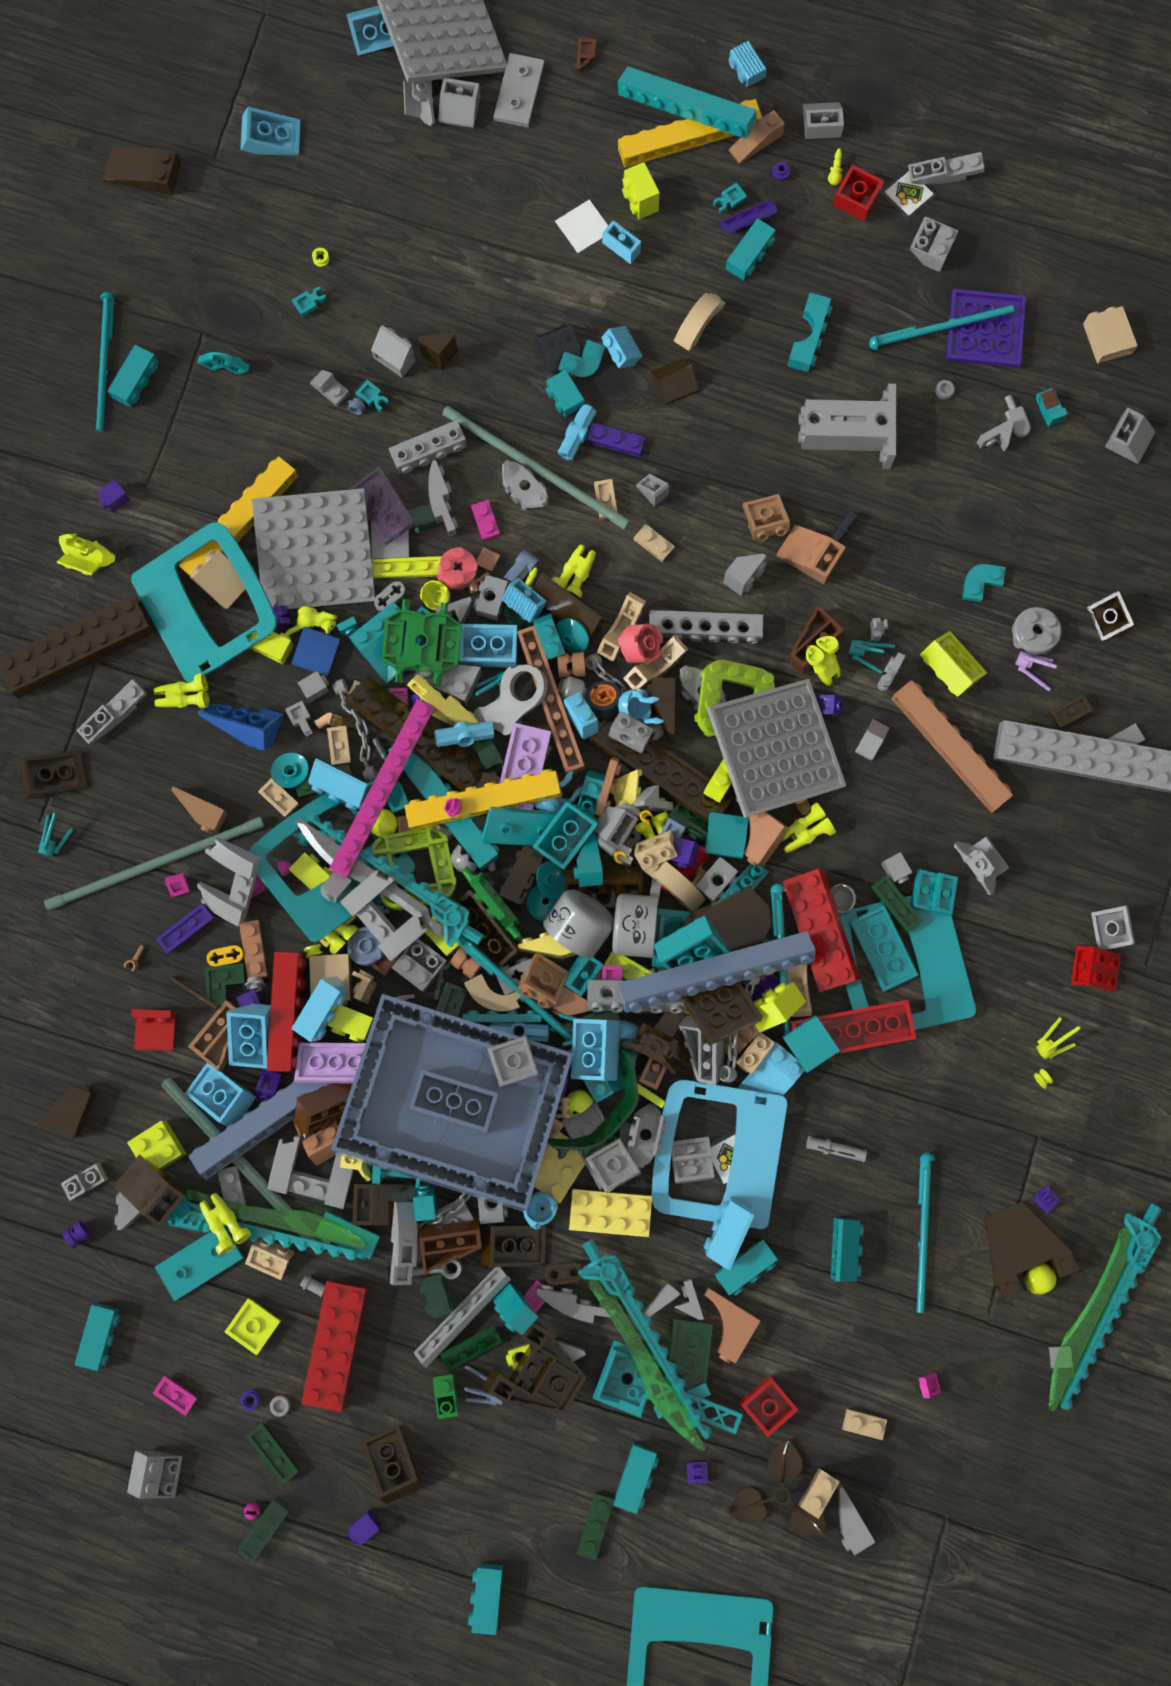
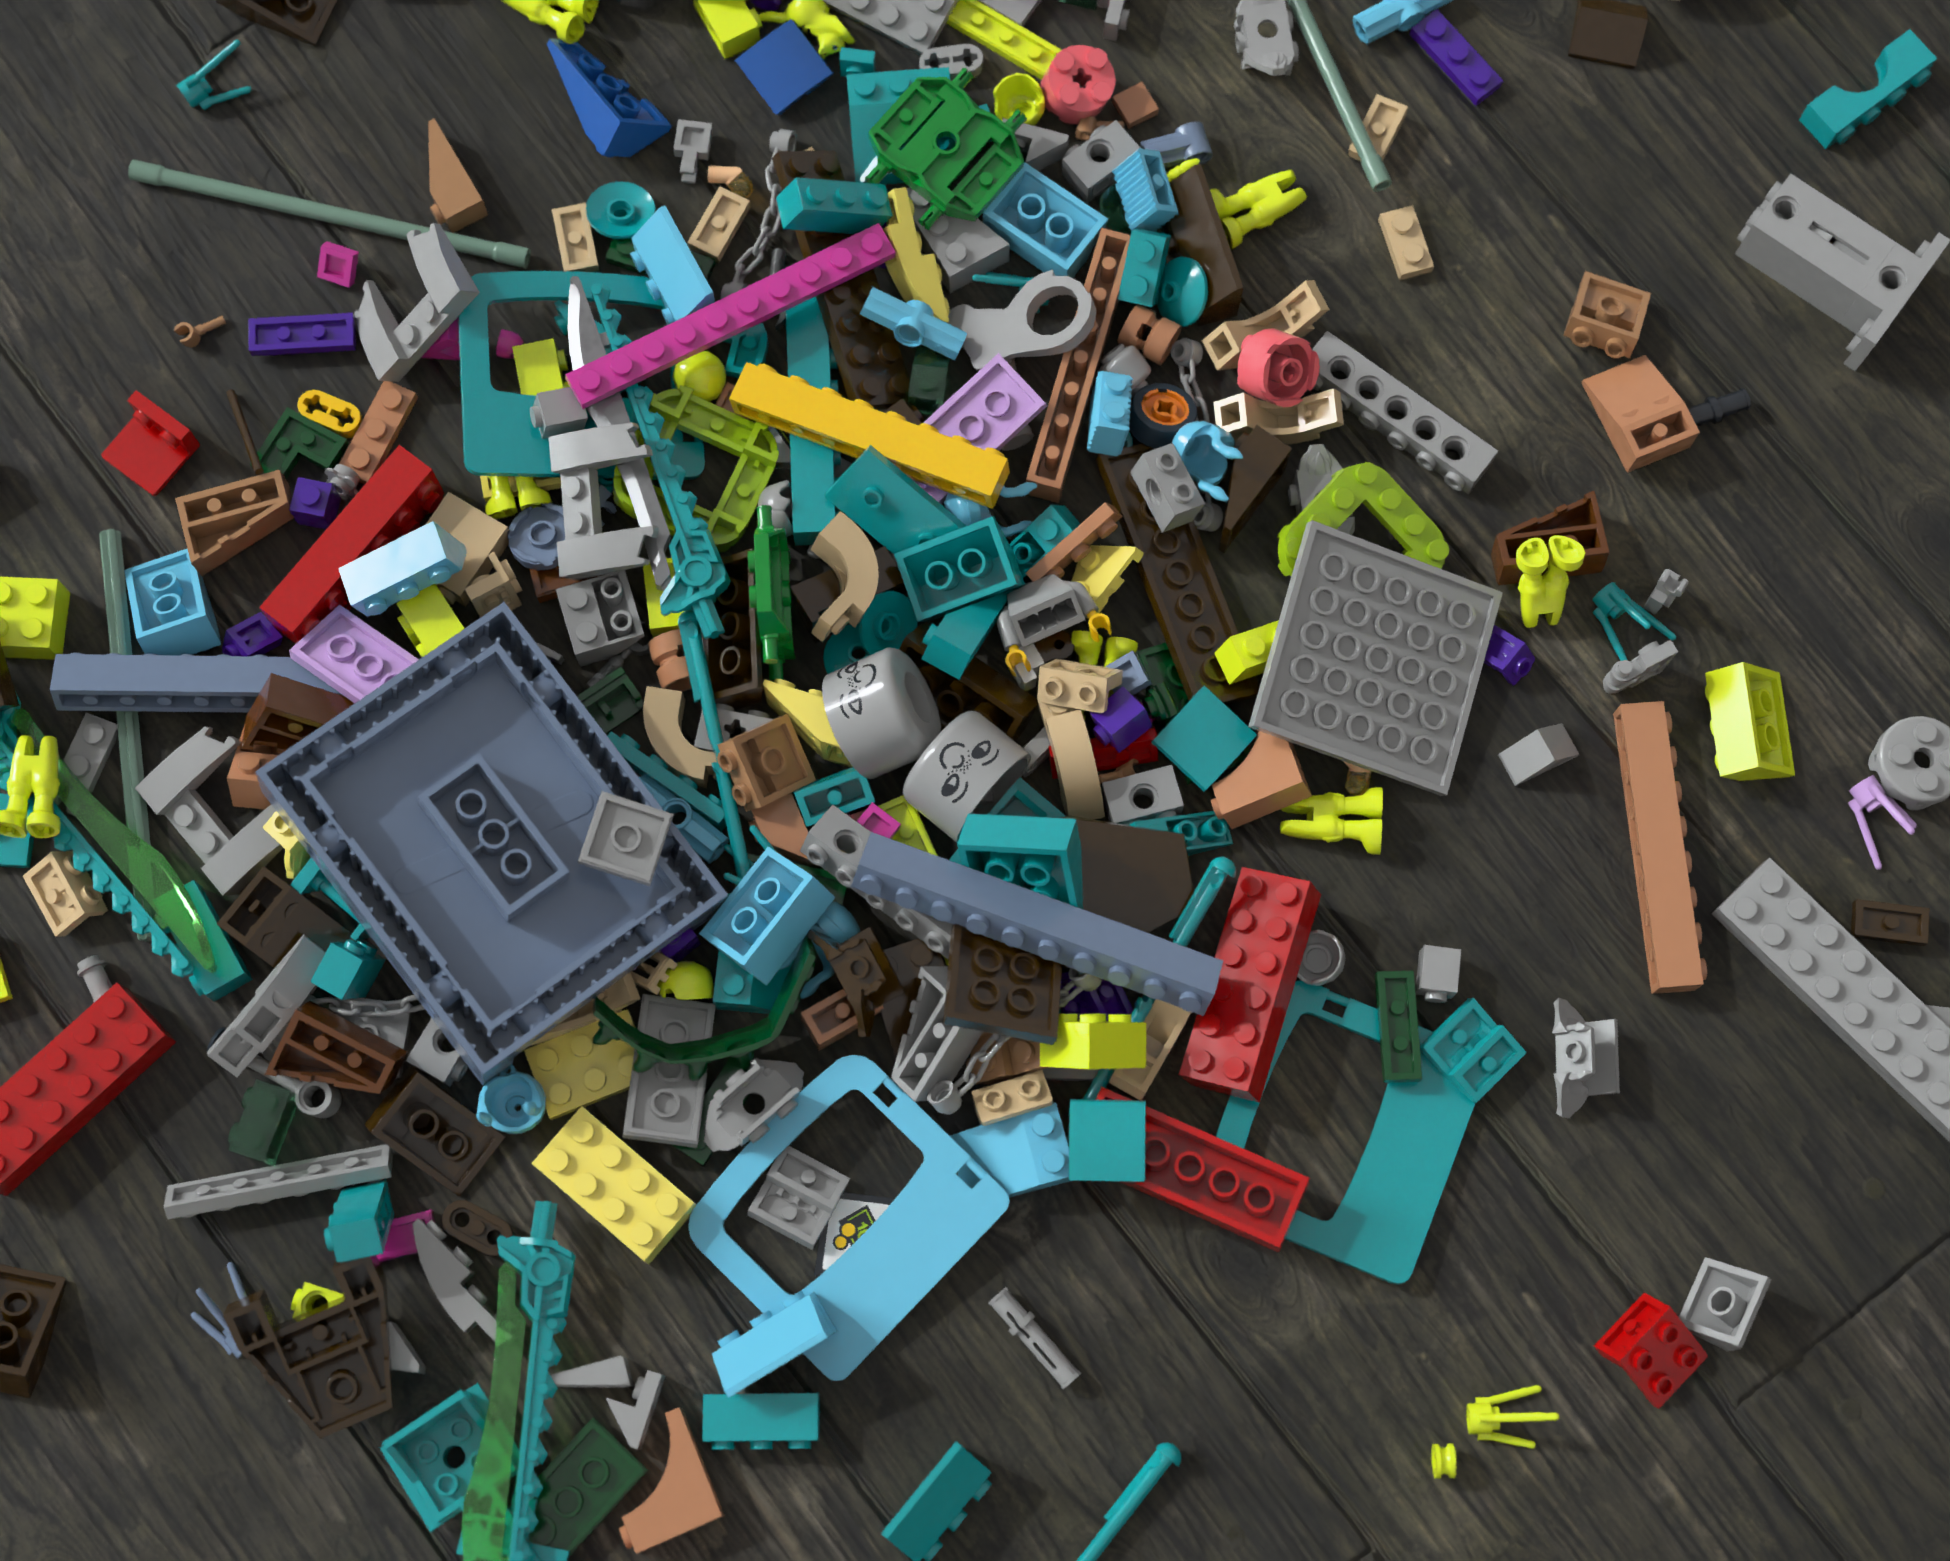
camera: 30 degrees right, 5 degrees down
medium azure slope [227,1004,271,1069] -> none
light grey brick [298,671,329,703] -> none
neon yellow bush [304,944,323,959] -> none
green slope [432,1371,458,1419] -> none
dark green plate [440,1325,503,1371] -> none
dark pink plate [444,798,462,817] -> none
dark pink plate [471,500,500,541] -> none
light grey plate [586,1138,640,1193] -> none
light grey slope [632,785,673,813] -> none
light grey slope [636,474,669,507] -> none
neon yellow tile [637,1083,665,1108] -> none
light grey slope [723,554,766,596] -> none
teal plate [849,905,918,992] -> none
teal plate [962,564,1006,602] -> none
none -> teal brick [776,177,893,234]
none -> tan arch [811,511,879,642]

